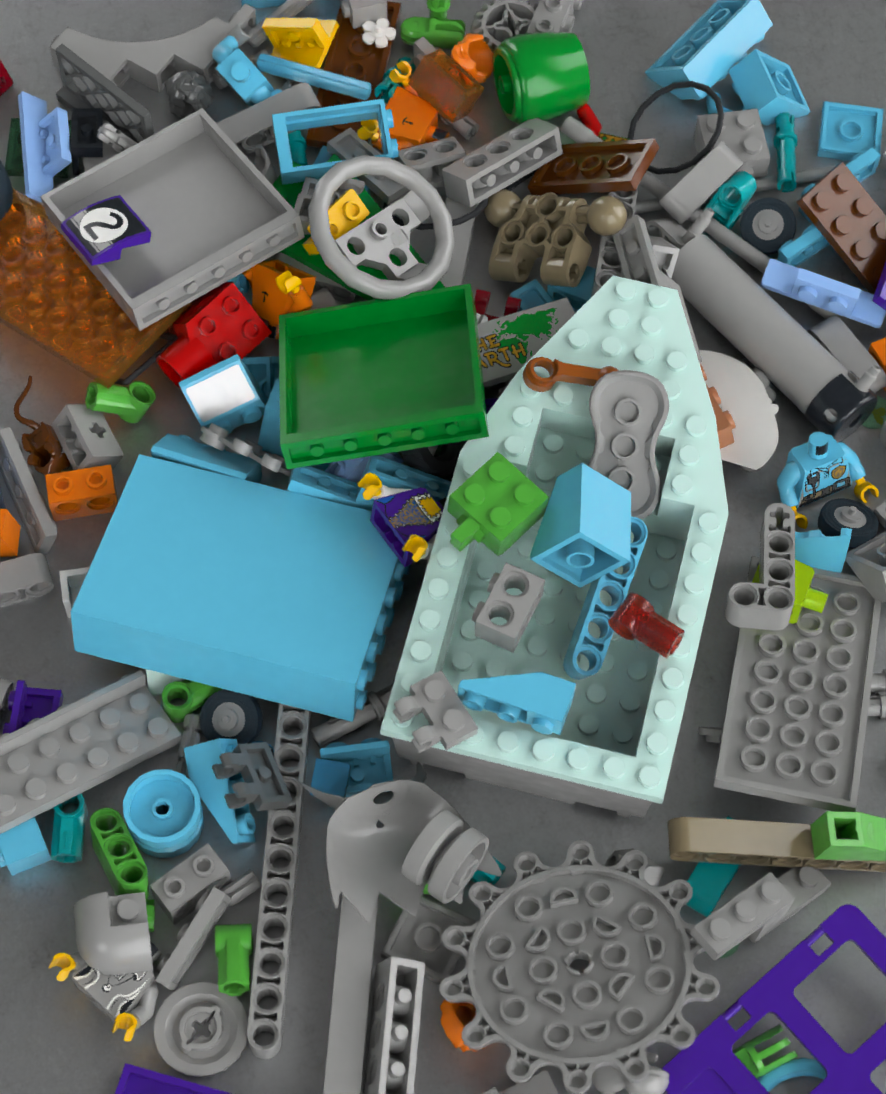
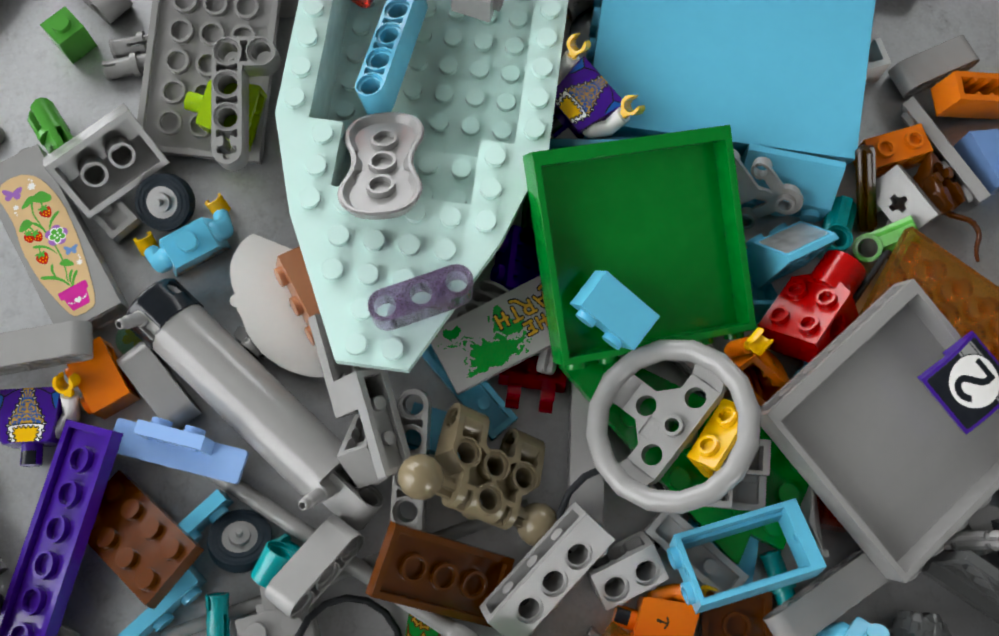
camera: 170 degrees right, 10 degrees up
bright green hinge [447,452,549,556] -> none
dark orange piece [523,357,619,392] -> none
medium azure slope [530,463,631,588] -> none
medium azure slope [795,528,852,573] -> none
none -> clear purple beam [367,264,474,331]
none -> medium azure brick [570,270,660,350]
none -> teal piece [817,195,857,260]
none -> dark brown axle [855,144,877,233]

